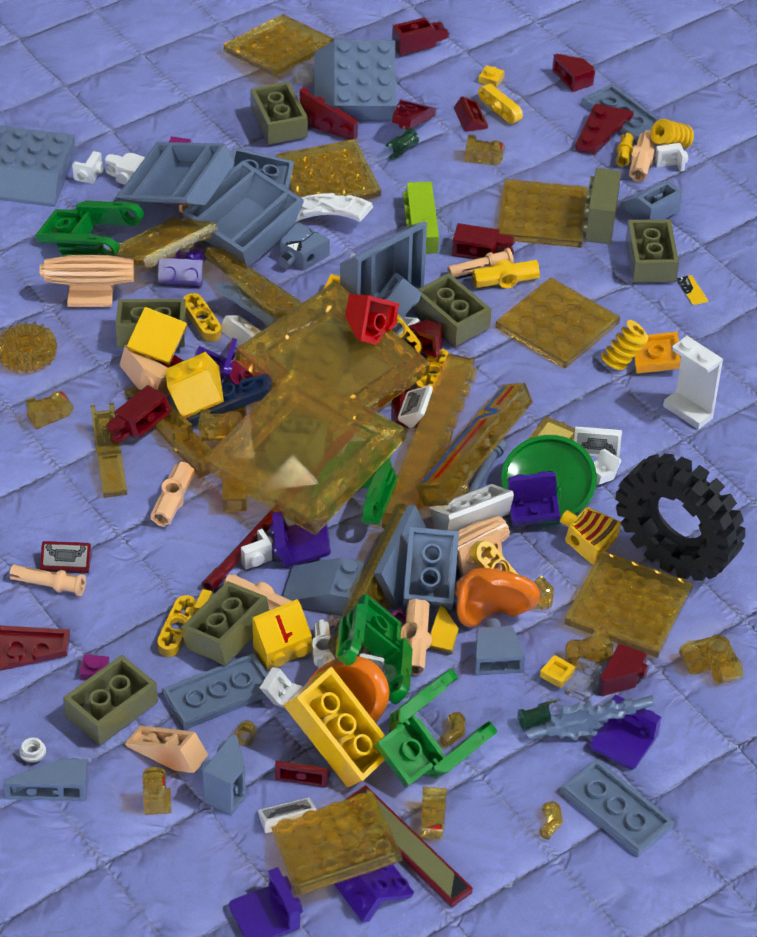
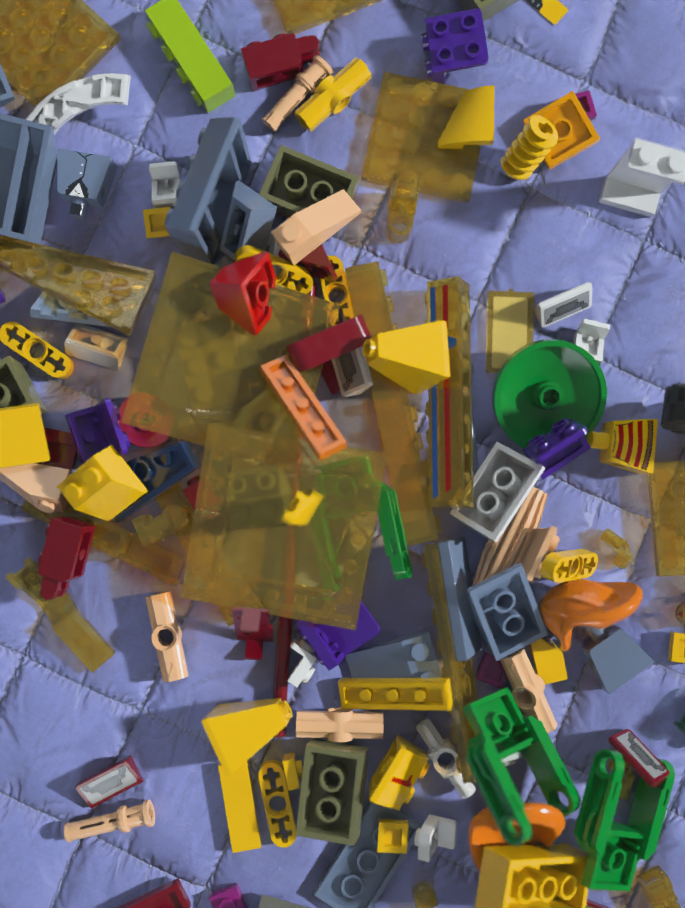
camera: 30 degrees left, 40 degrees up
none -> yellow slope [201,698,293,777]
none -> yellow tile [218,760,262,853]
none -> dark red piece [232,607,274,660]
none -> orange plate [260,354,347,461]
none -> light nougat slope [271,189,362,265]
none -> yellow slope [282,490,324,525]
none -> dark red beam [286,314,372,373]
none -> yellow tile [338,678,453,711]
none -> yellow slope [362,320,450,394]
none -> yellow plate [377,818,408,854]
none -> clear yellow piece [387,170,420,243]
none -> dark purple bracket [421,8,489,87]
none -> yellow slope [437,85,494,149]
none -> slope [608,729,670,788]

